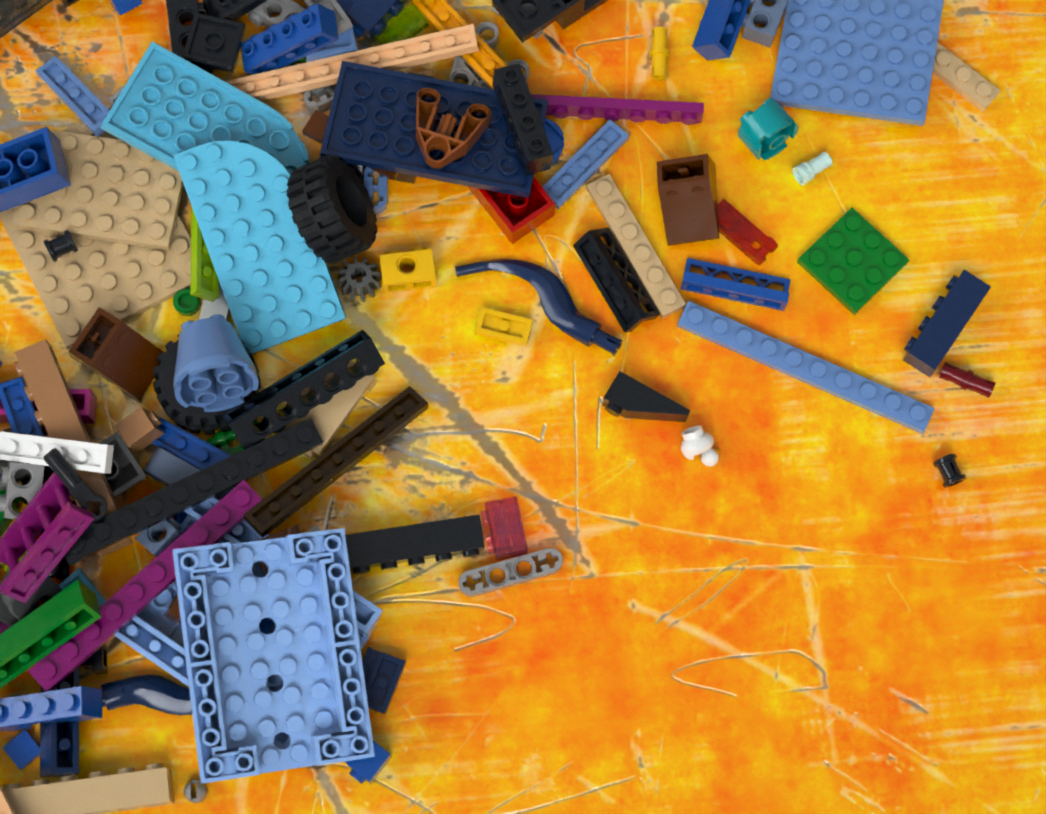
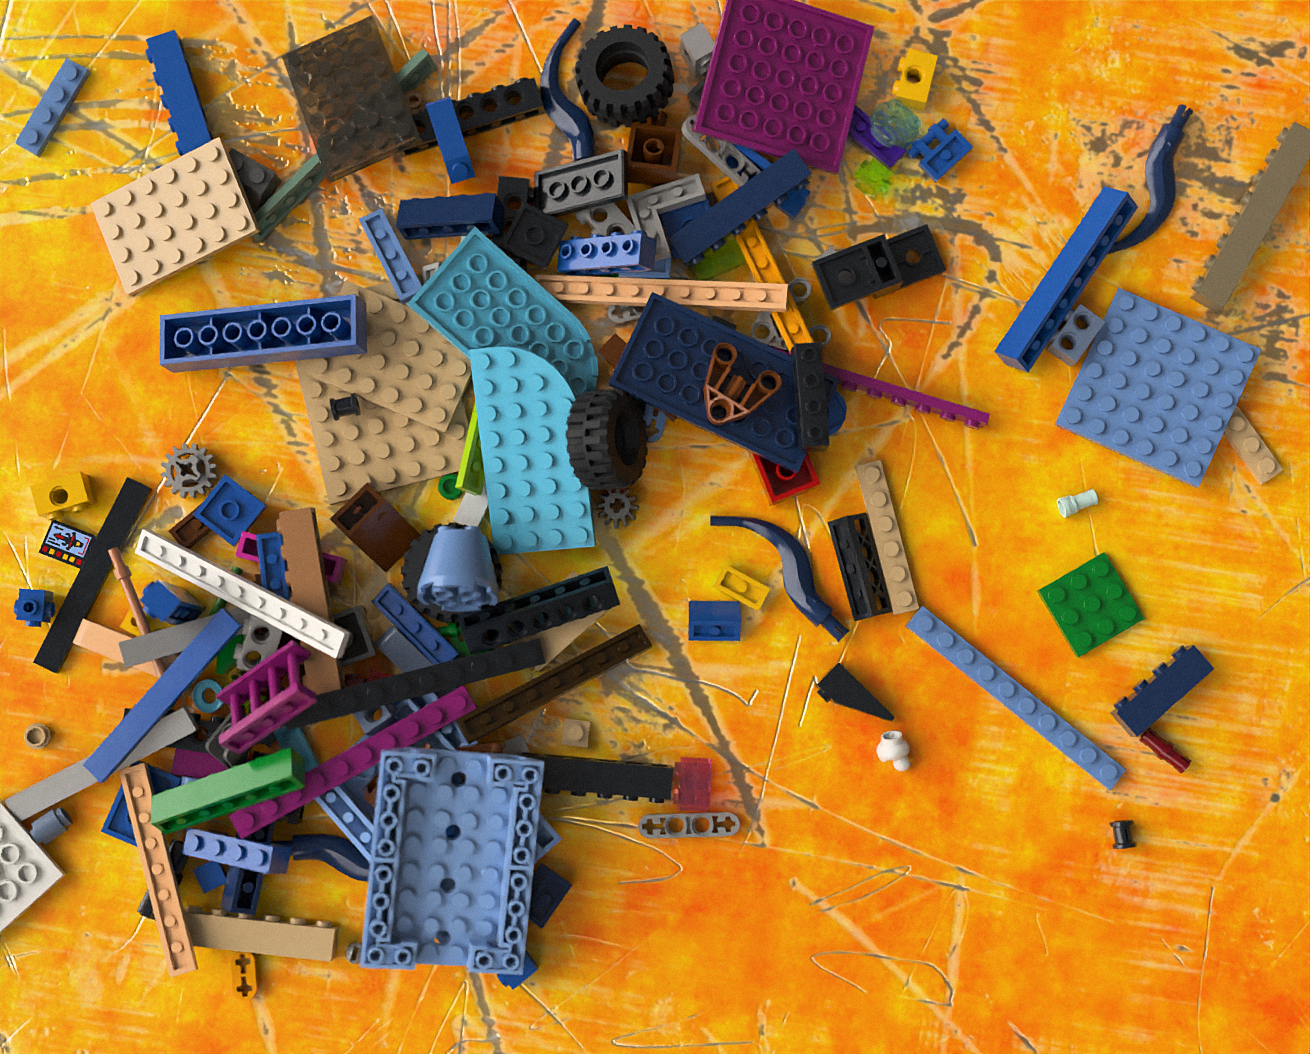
camera: 15 degrees right, 10 degrees up
black connector [43,448,107,520] -> none
medium nougat brick [115,407,164,453] -> none
yellow brick [379,247,437,294] -> none
medium blue plate [542,119,629,210] -> none
yellow pin [649,27,670,81] -> none
reddish brown slope [657,154,720,246] -> none
blue fence [680,258,791,311] -> none
clear red plate [718,199,778,265] -> none
teal brick [738,98,798,160] -> none
none -> dark blue brick [396,193,504,240]
none -> tan plate [561,718,591,748]
none -> blue panel [688,601,741,641]

